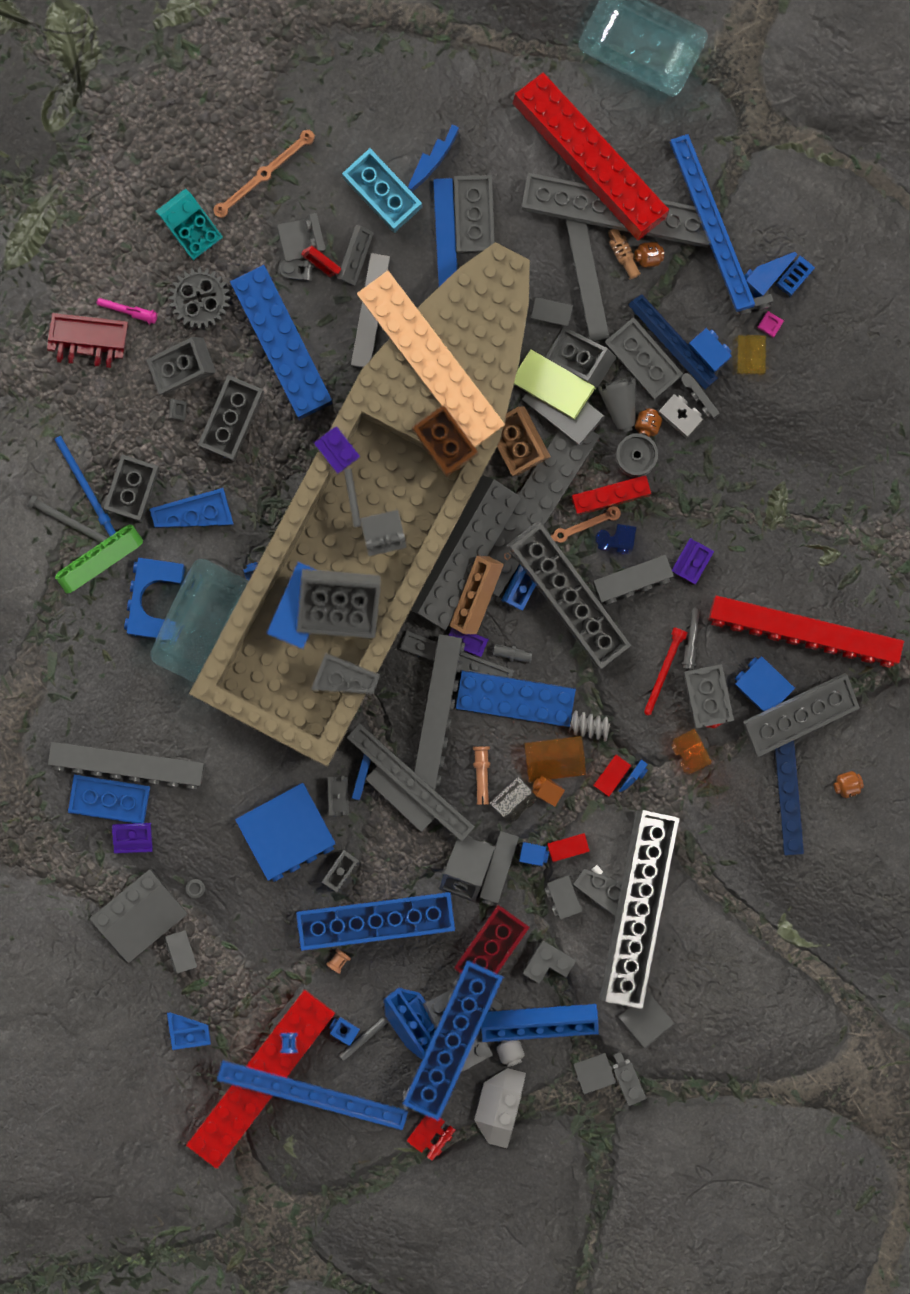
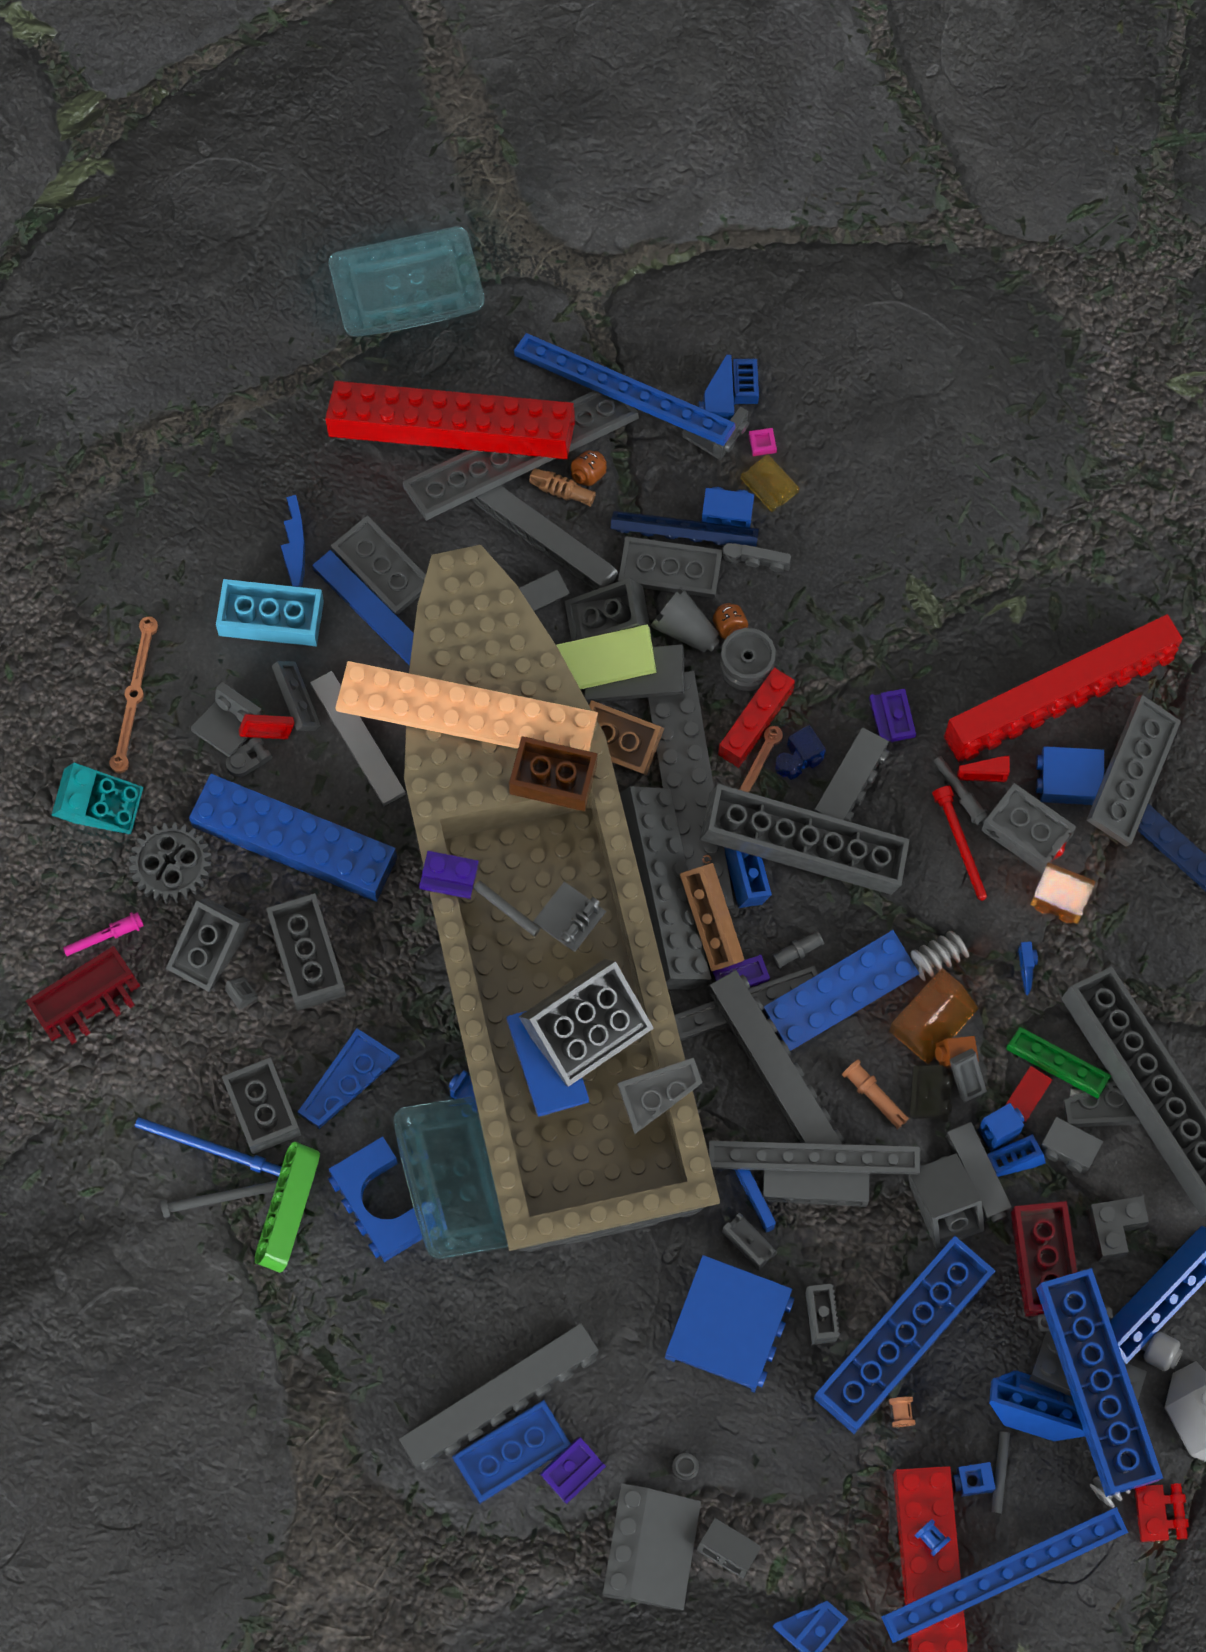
camera: 45 degrees left, 15 degrees down
red tile [593,755,632,797] -> none
light grey brick [659,394,703,439] -> none
none -> dark grey tile [949,1048,987,1103]
none -> red slope [957,756,1010,782]
none -> blue slope [987,1134,1046,1177]
none -> green tile [1006,1027,1111,1099]

